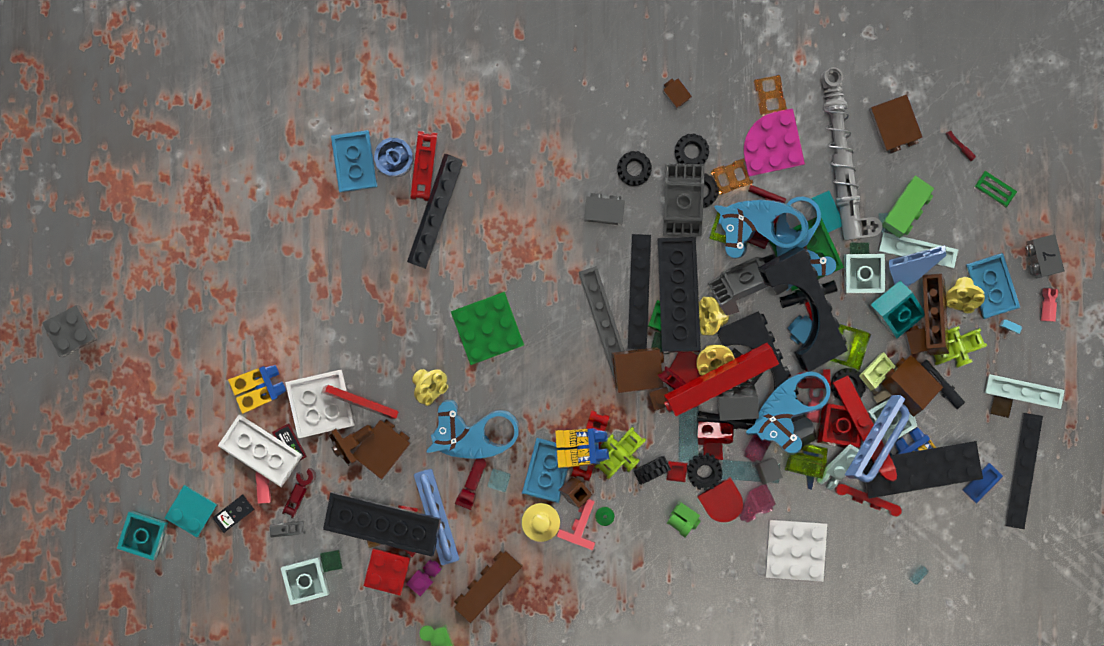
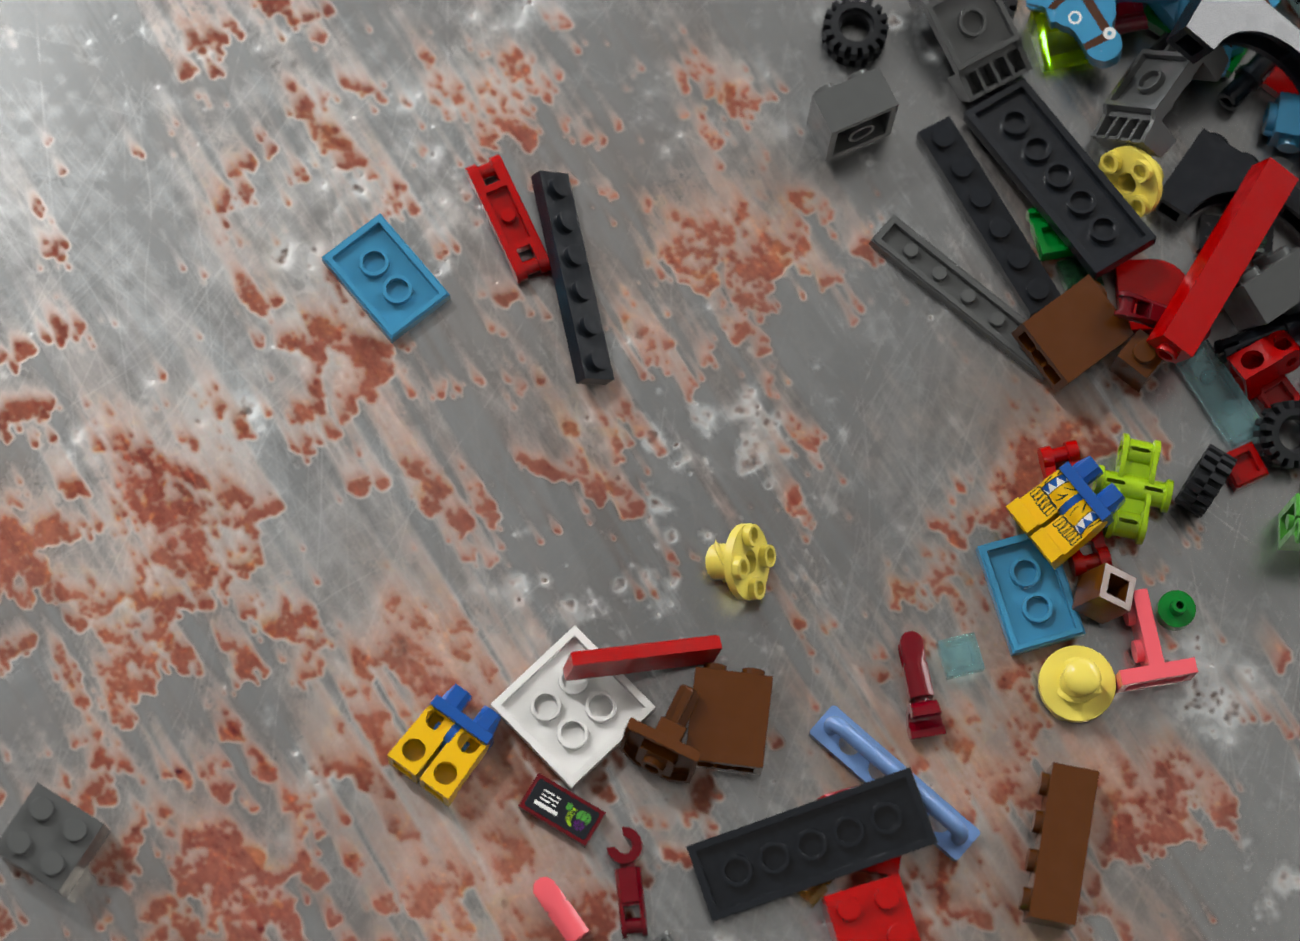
camera: 35 degrees left, 15 degrees down
white tile [218,414,303,488] -> none
medium blue brick [374,138,413,177] -> none
magenta plate [406,559,441,597] -> none
dark azure animal [426,399,519,459] -> none
green plate [451,292,525,365] -> none
light yellow plate [696,345,735,375] -> none

